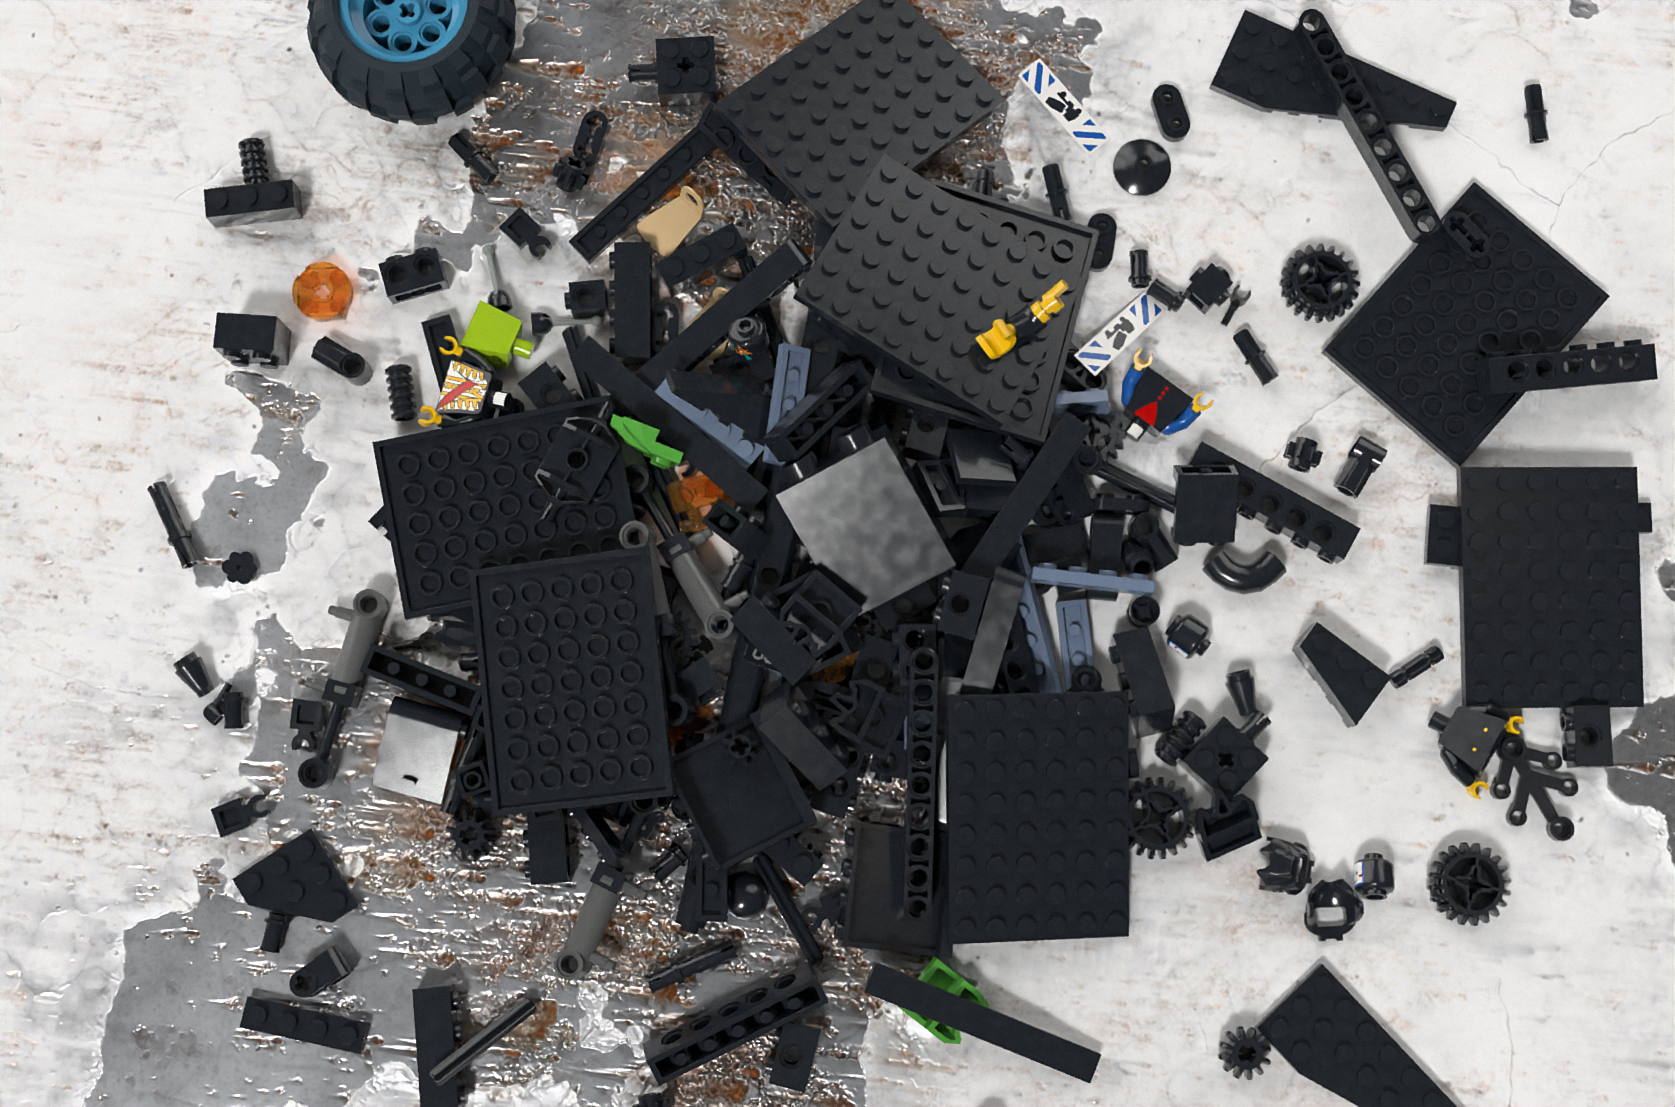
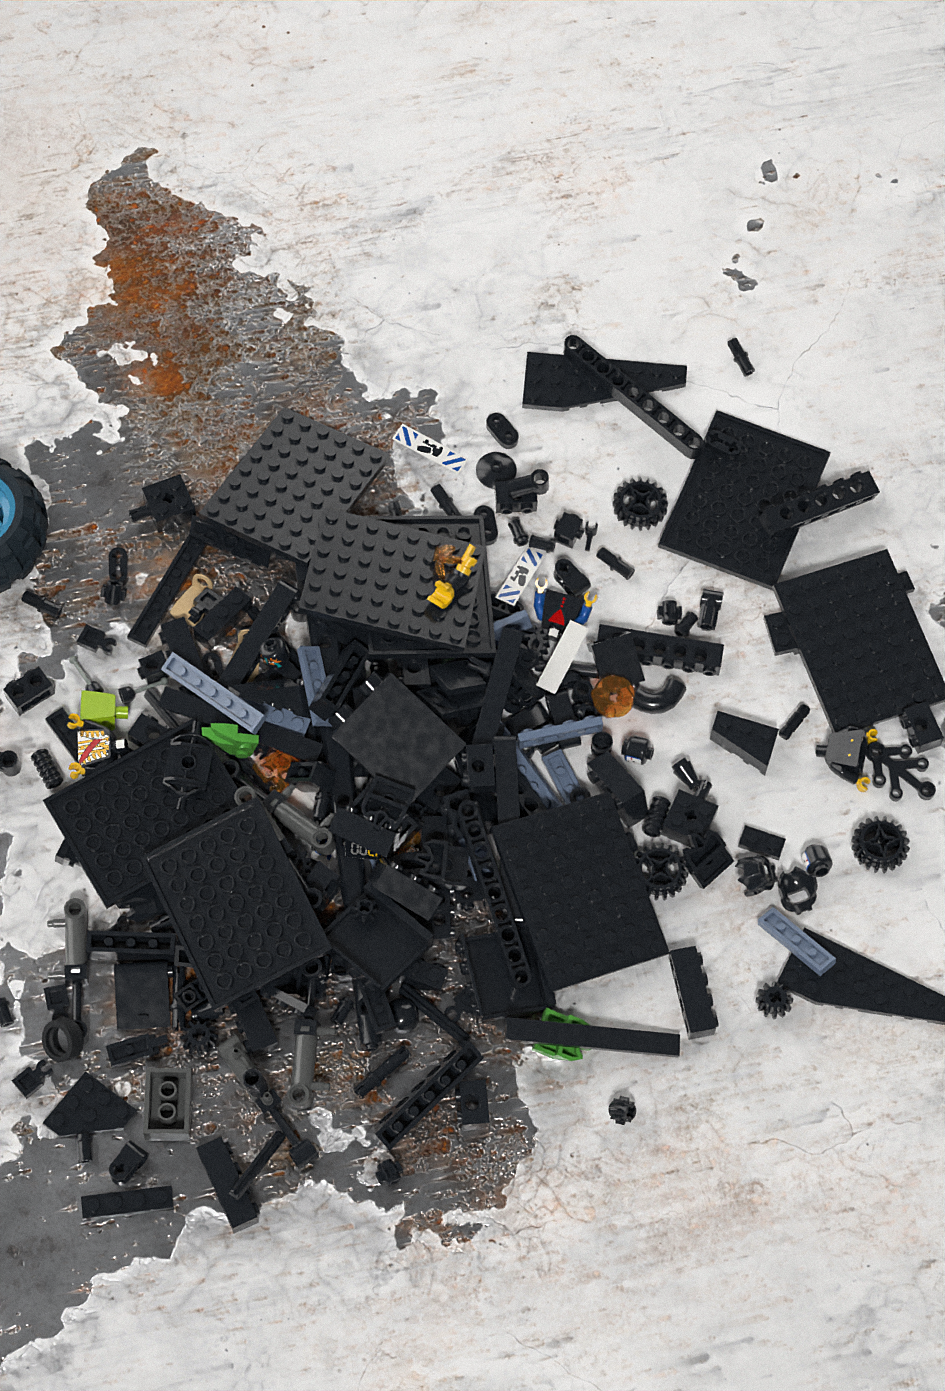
camera: 20 degrees left, 15 degrees down
none -> black tyre [42,1018,84,1063]
none -> black hinge [106,1033,170,1069]
none -> dark grey brick [143,1068,193,1141]
none -> sand blue plate [161,652,267,735]
none -> black plate [188,587,223,624]
none -> piece [216,1035,319,1169]
none -> black piece [242,1068,269,1098]
none -> clear orange plant [433,545,462,580]
none -> black brick [494,481,538,515]
none -> black piece [508,469,549,499]
none -> white sticker [536,620,589,694]
none -> black piece [553,559,591,598]
none -> clear orange plate [591,675,635,718]
none -> black brick [668,946,719,1040]
none -> black pin [674,611,698,638]
none -> black plate [738,825,786,861]
none -> sand blue plate [758,907,836,976]

